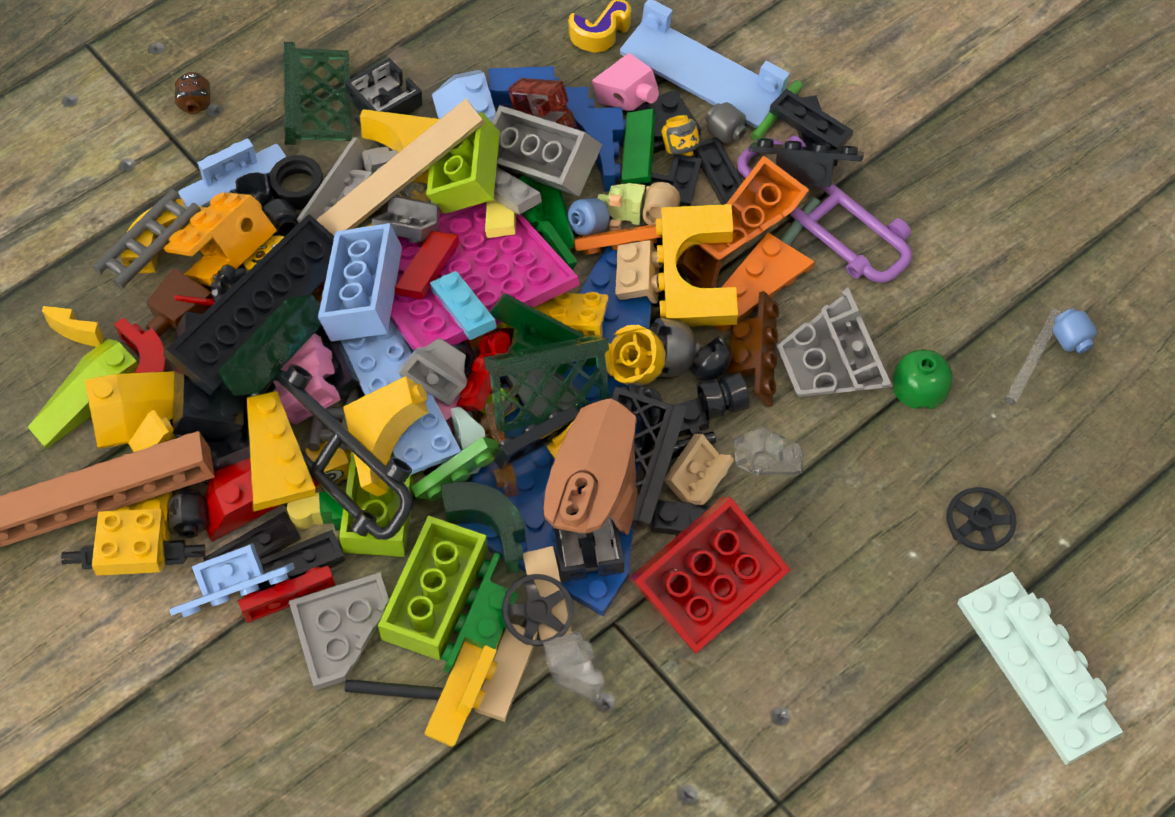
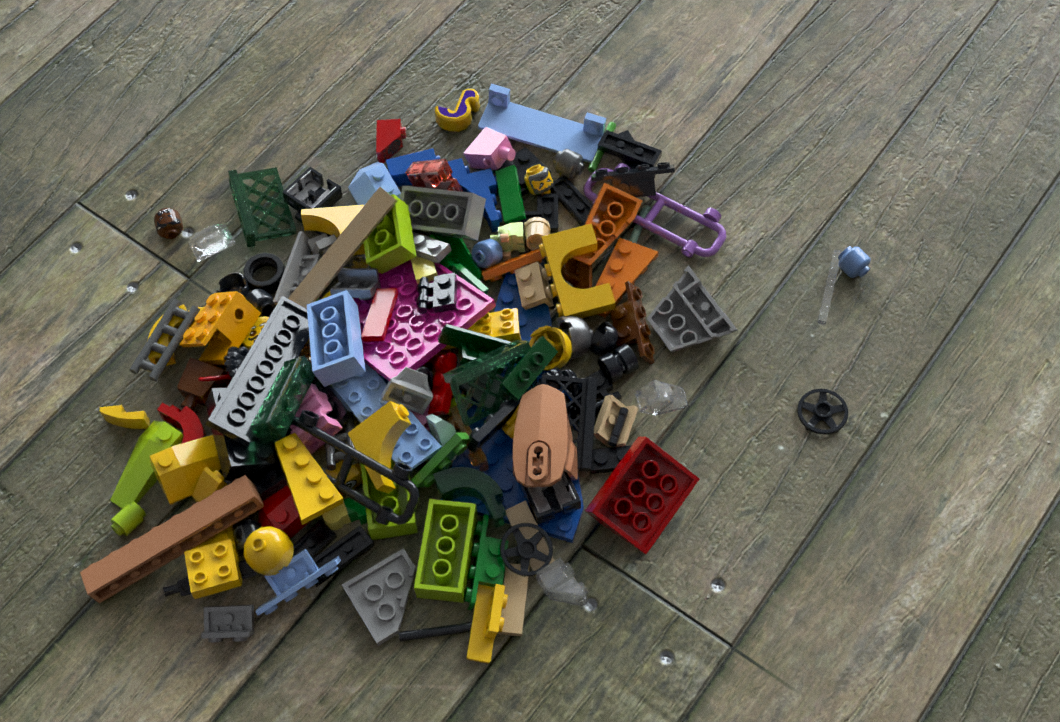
camera: 10 degrees left, 0 degrees up
light blue bracket [178,138,286,208] -> none
red plate [238,566,335,623] -> none
medium azure plate [430,271,497,340] -> none
green cylinder [892,349,953,409] -> none
light aqua plate [957,572,1123,765] -> none
none -> lime brick [110,502,146,536]
none -> clear slope [188,224,236,262]
none -> flat silver bracket [201,604,254,642]
none -> yellow cylinder [244,526,294,576]
none -> red slope [376,119,406,164]
none -> plate [416,273,457,314]
none -> dark green plate [499,336,558,401]
none -> black wheel [608,407,629,447]

